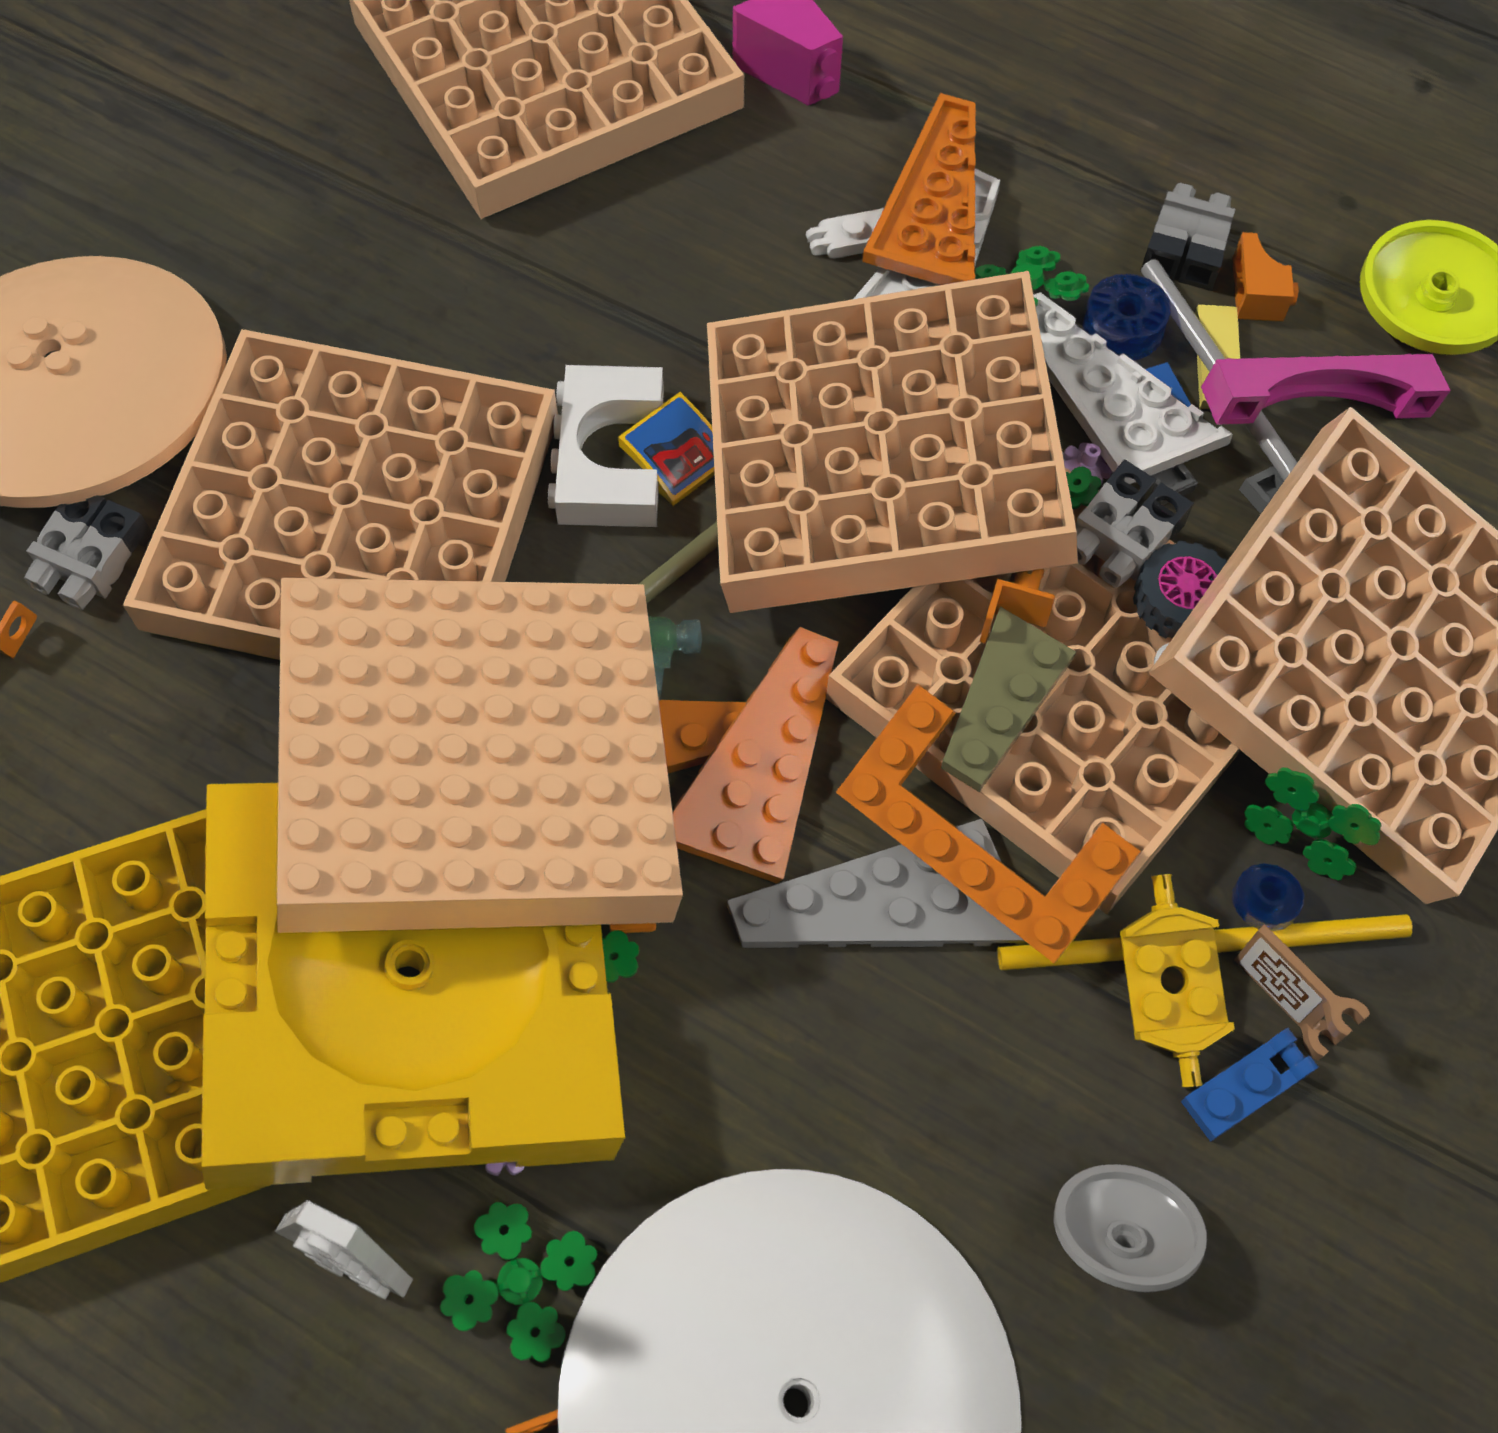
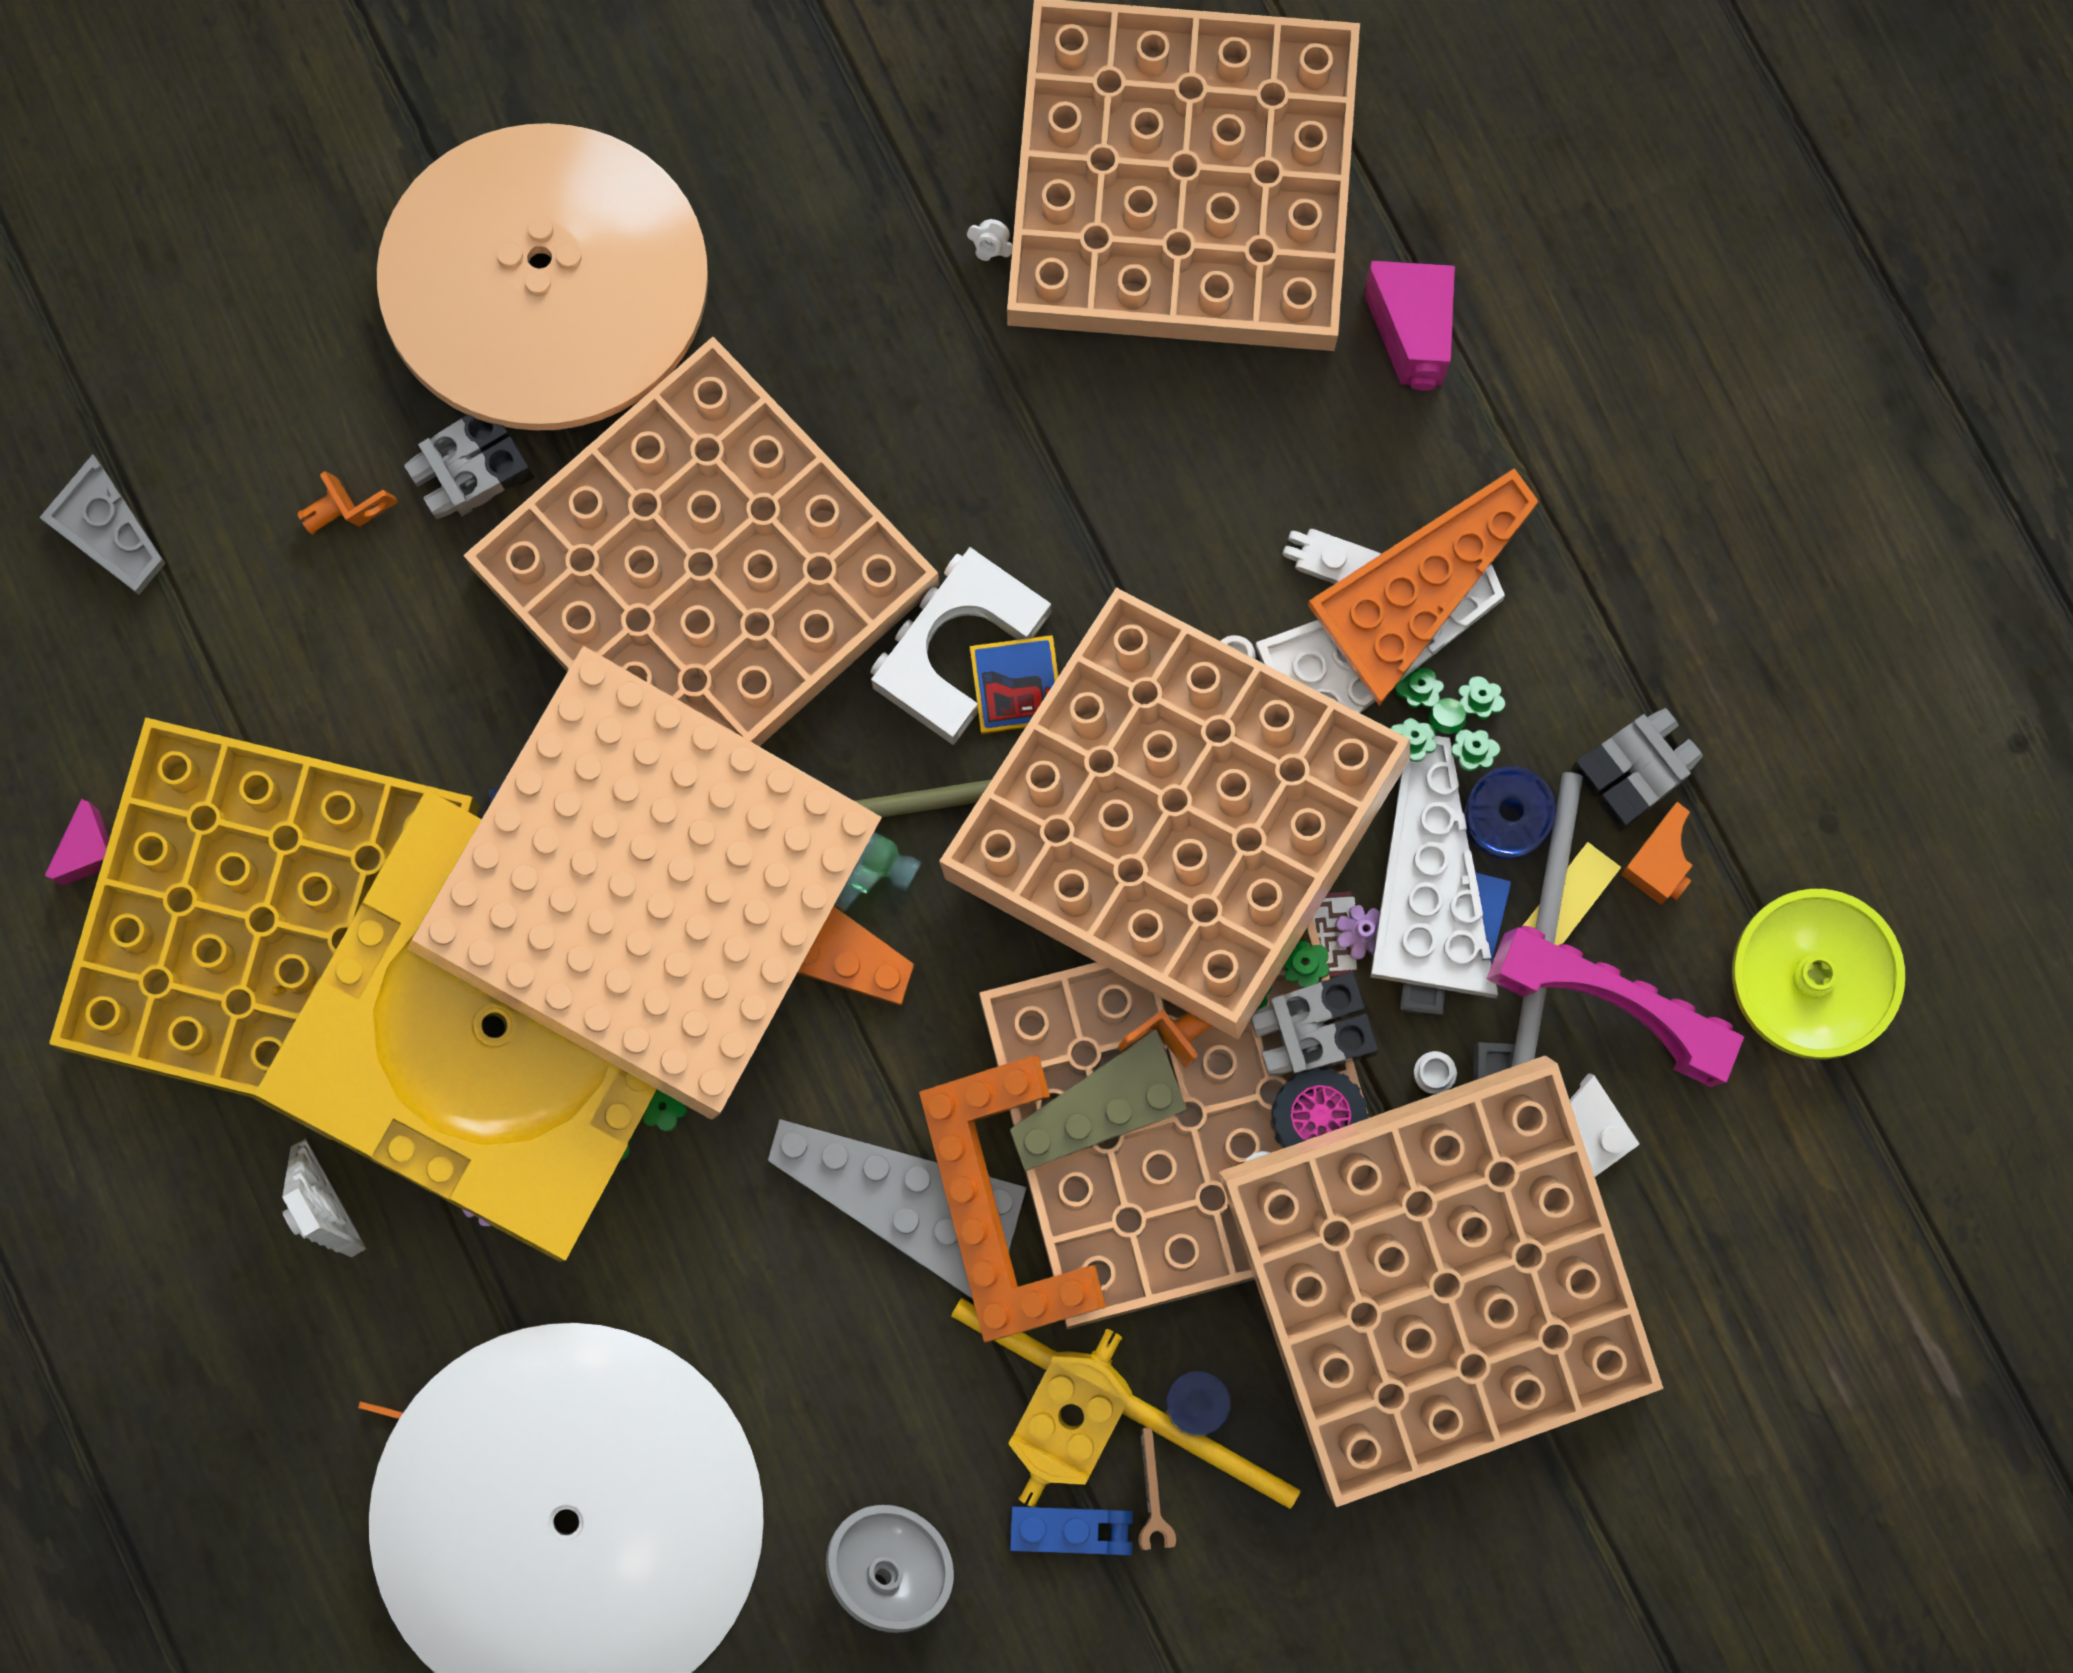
camera: 35 degrees right, 15 degrees up
green plant [440,1202,597,1362] -> none
orange wing [673,627,838,883] -> none
green plant [1244,767,1382,880] -> none
none -> white plate [967,219,1013,261]
none -> white plate [1414,1051,1457,1094]

